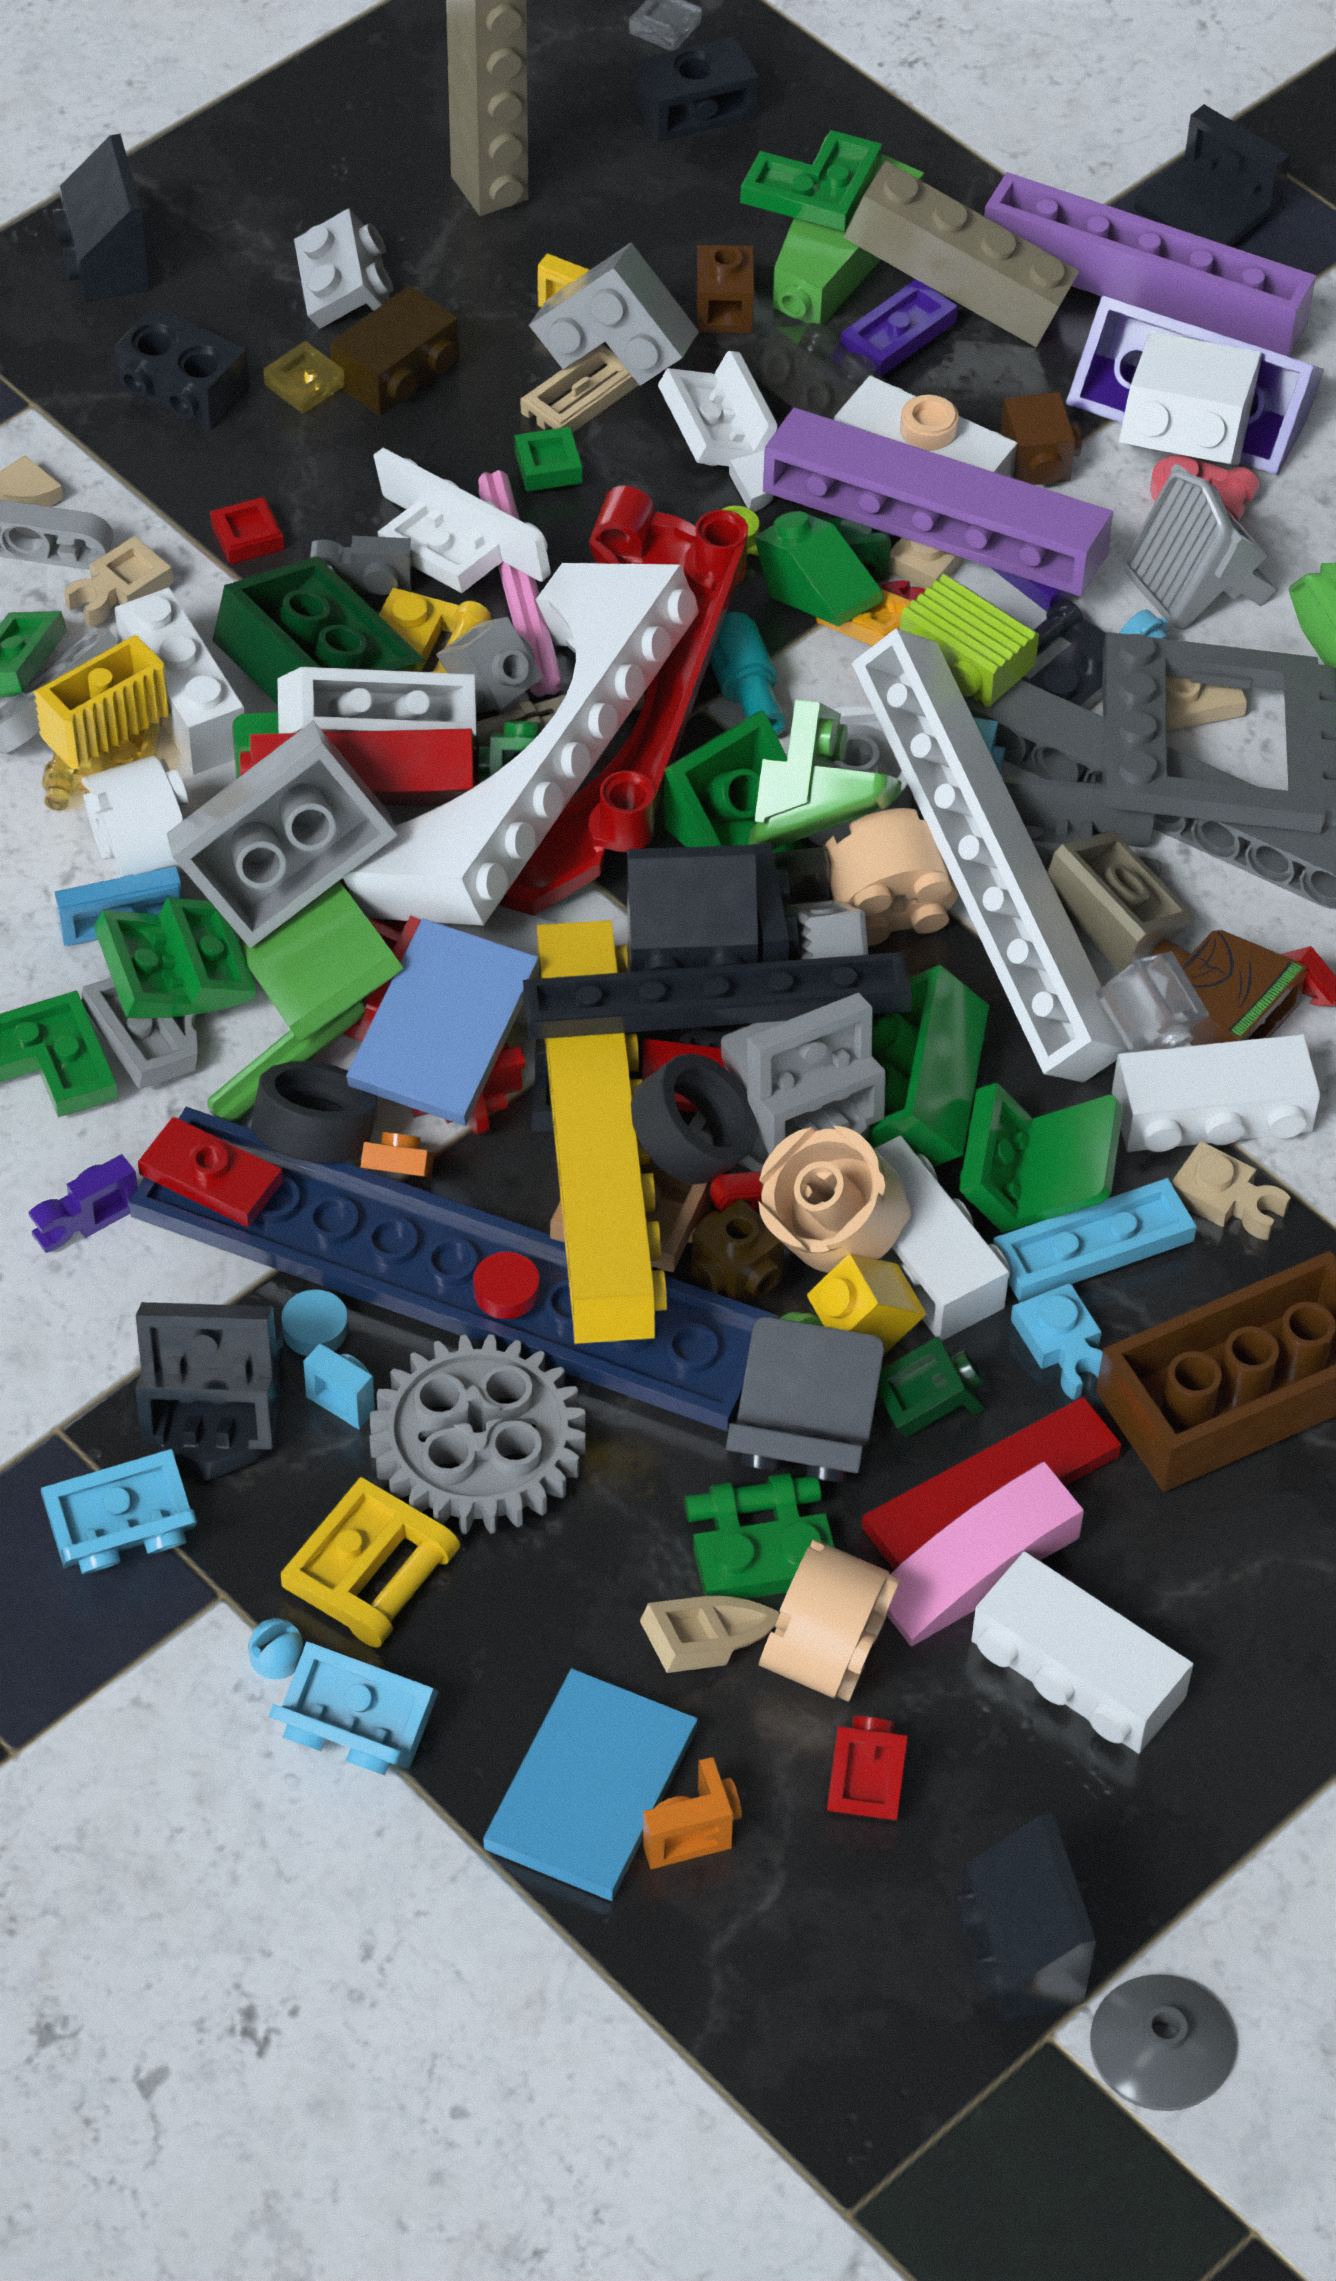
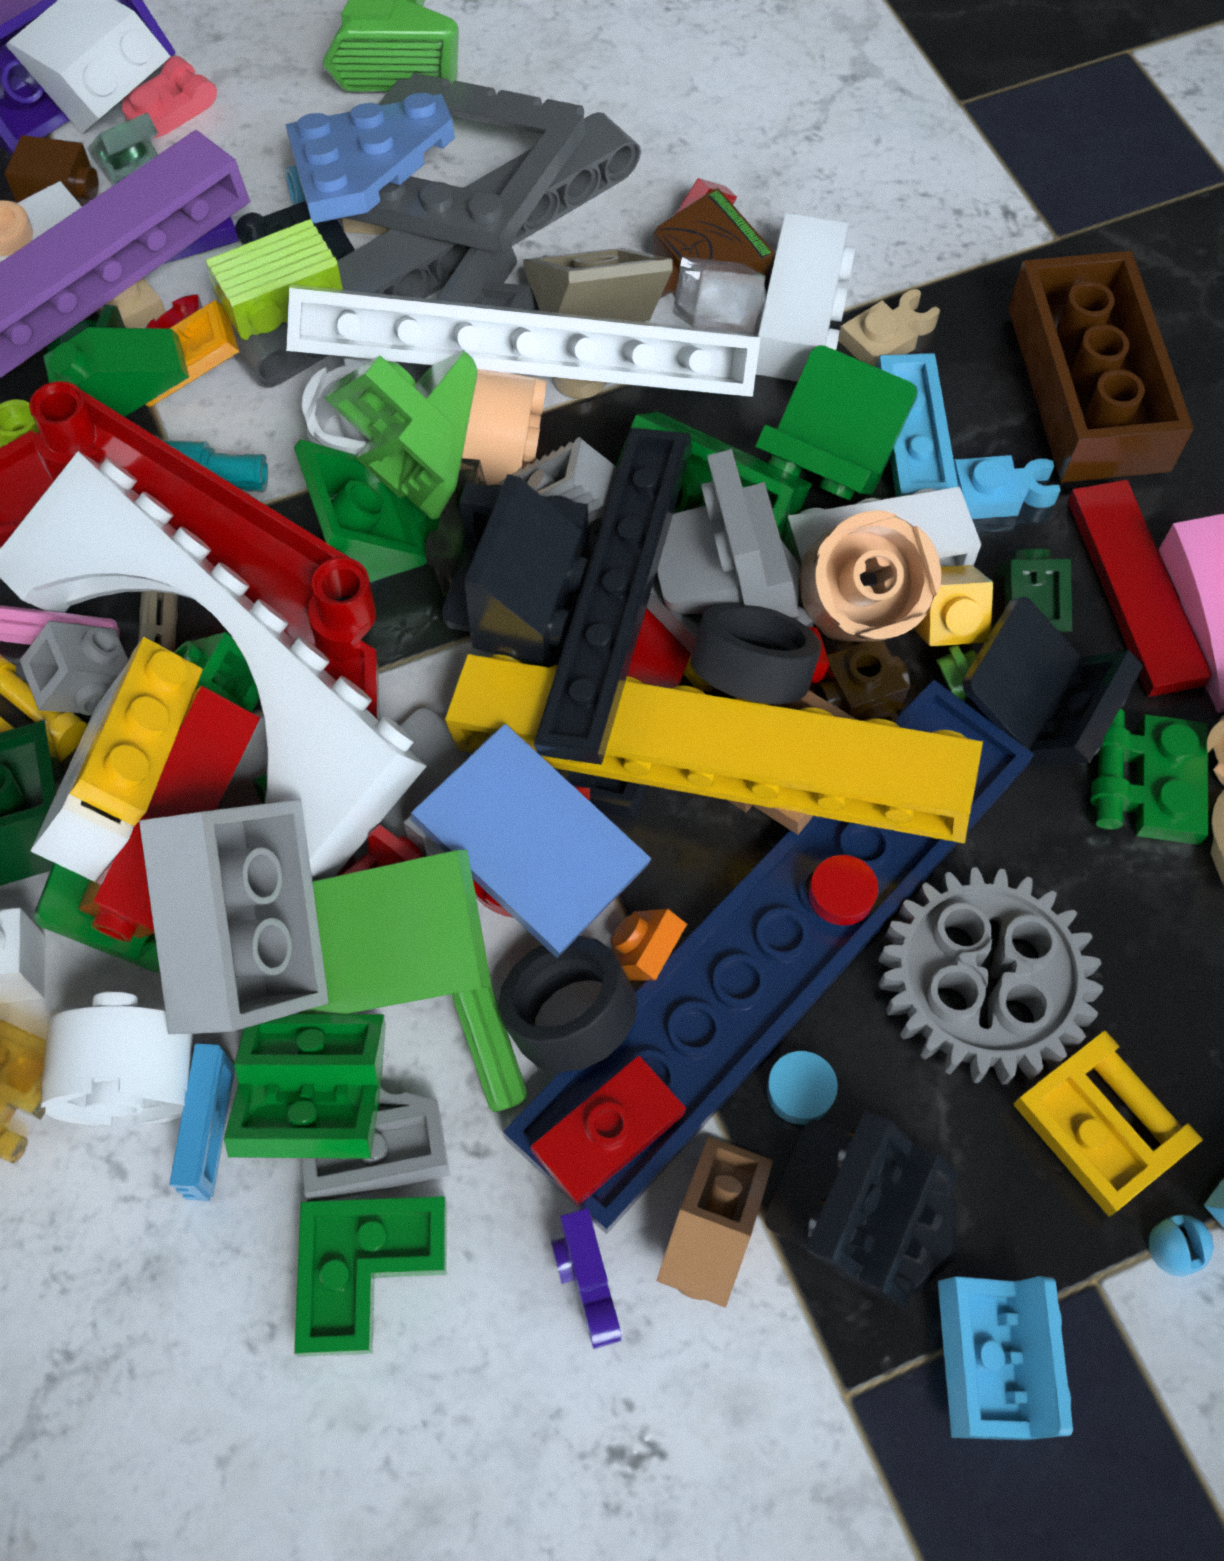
camera: 70 degrees left, 10 degrees up
medium azure plate [303,1343,375,1429] -> none
light grey piece [1124,463,1277,629] -> none
none -> yellow plate [69,637,203,826]
none -> slope [87,112,158,186]
none -> medium blue plate [285,93,455,223]
none -> medium nougat slope [656,1136,774,1308]

